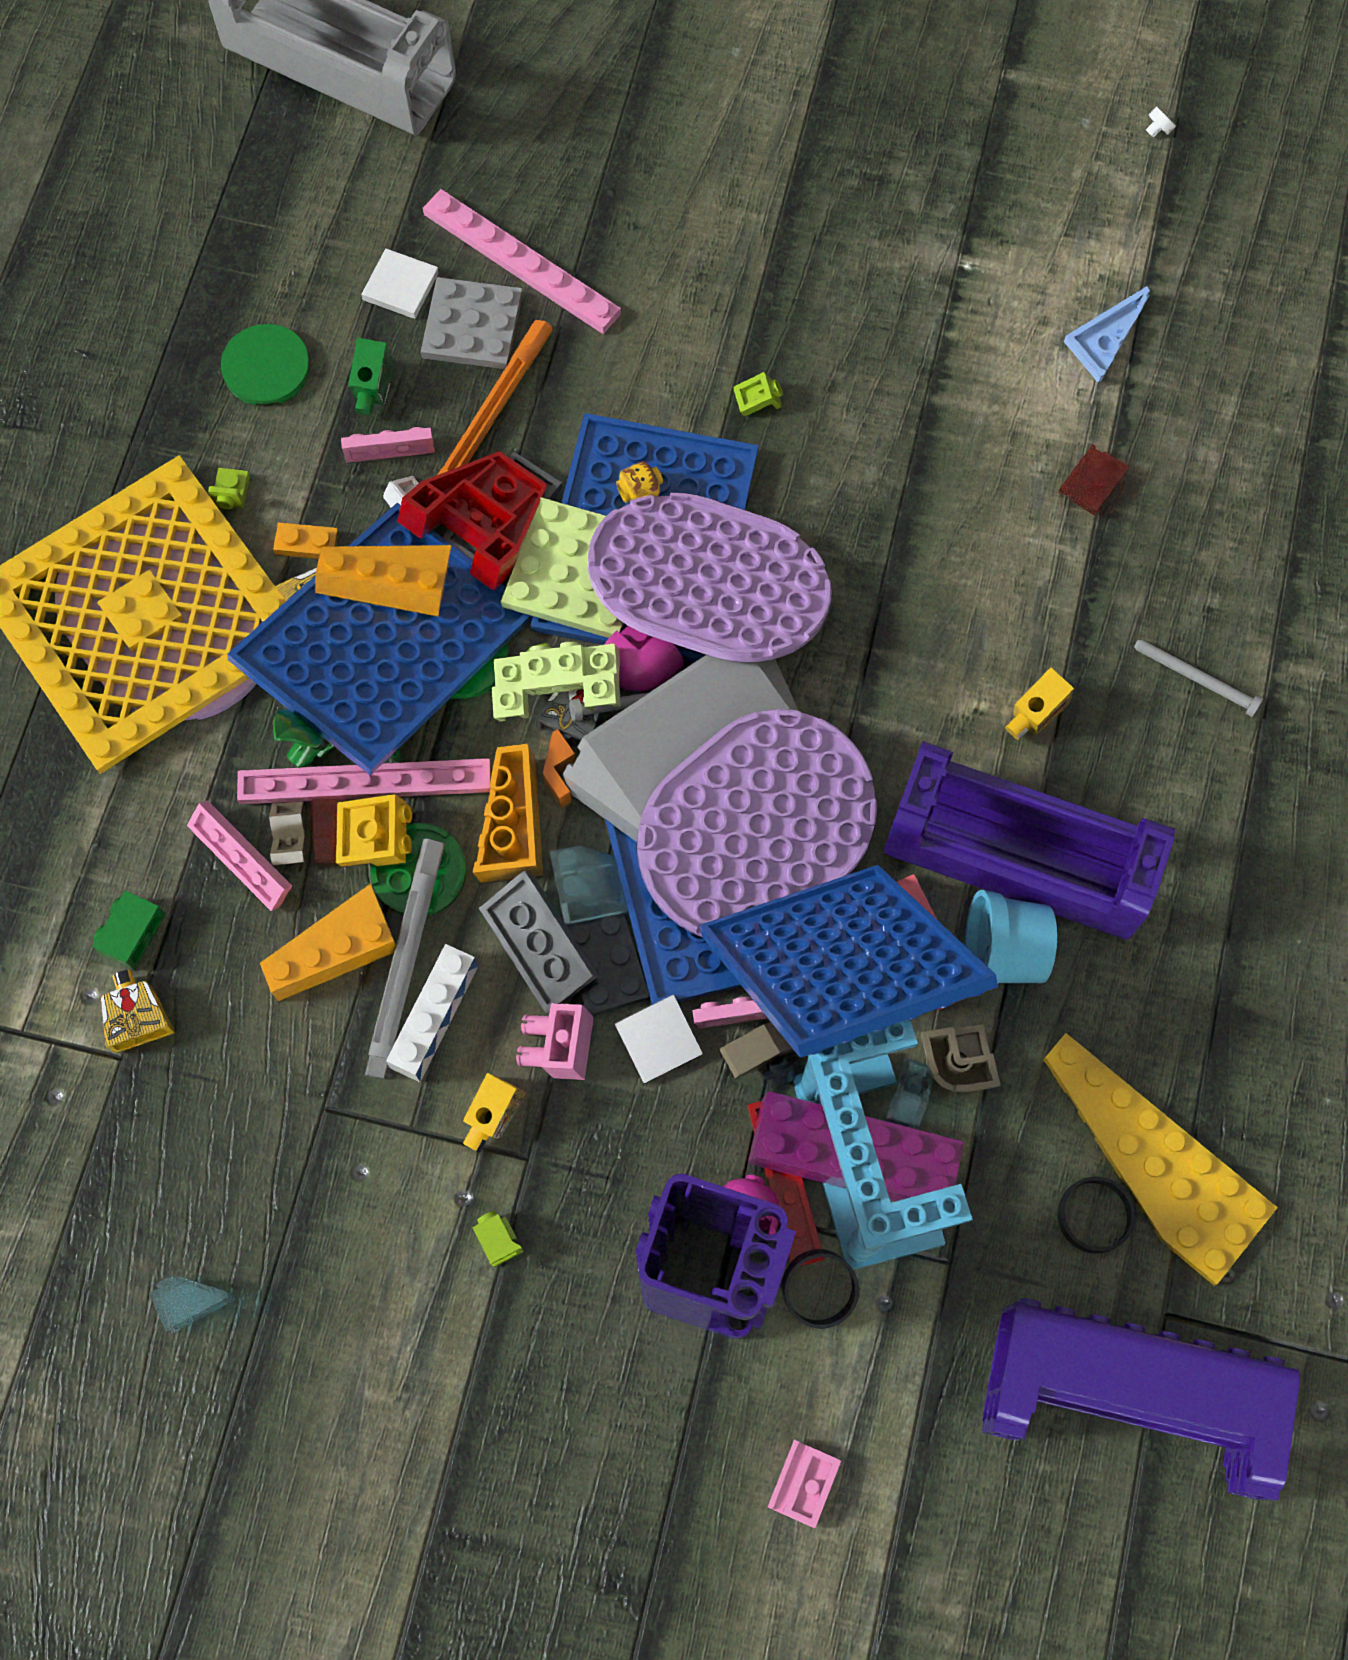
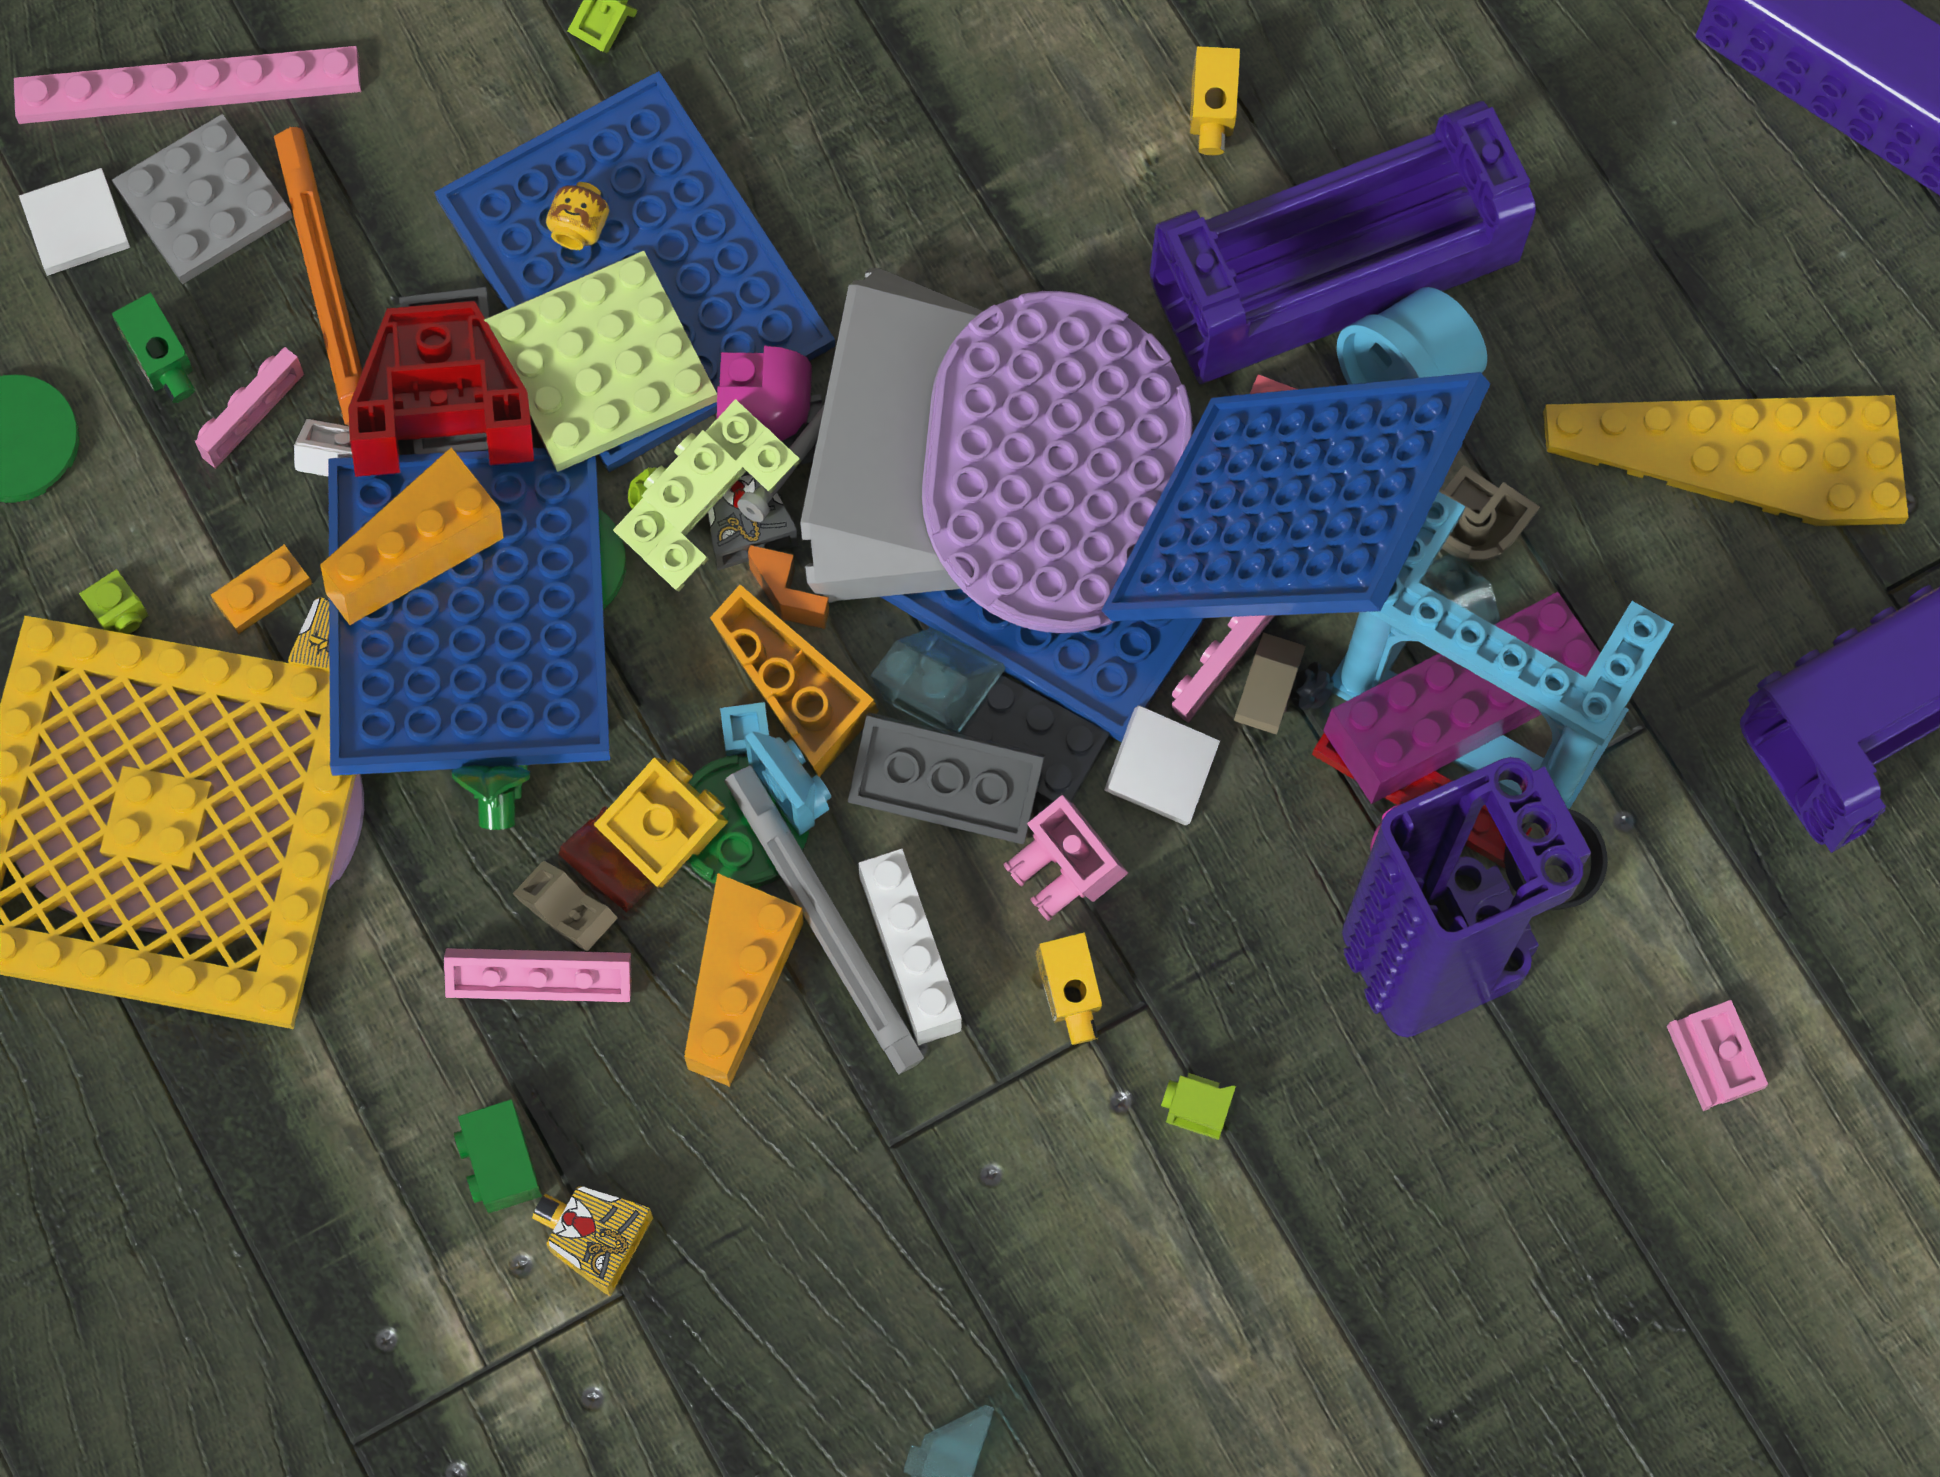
camera: 45 degrees left, 0 degrees up
bright pink plate [237,758,491,804] -> none
lavender tile [588,493,832,662] -> none
black tyre [1057,1176,1135,1254] -> none
none -> medium azure plate [720,702,769,756]
none -> medium azure slope [745,731,831,836]

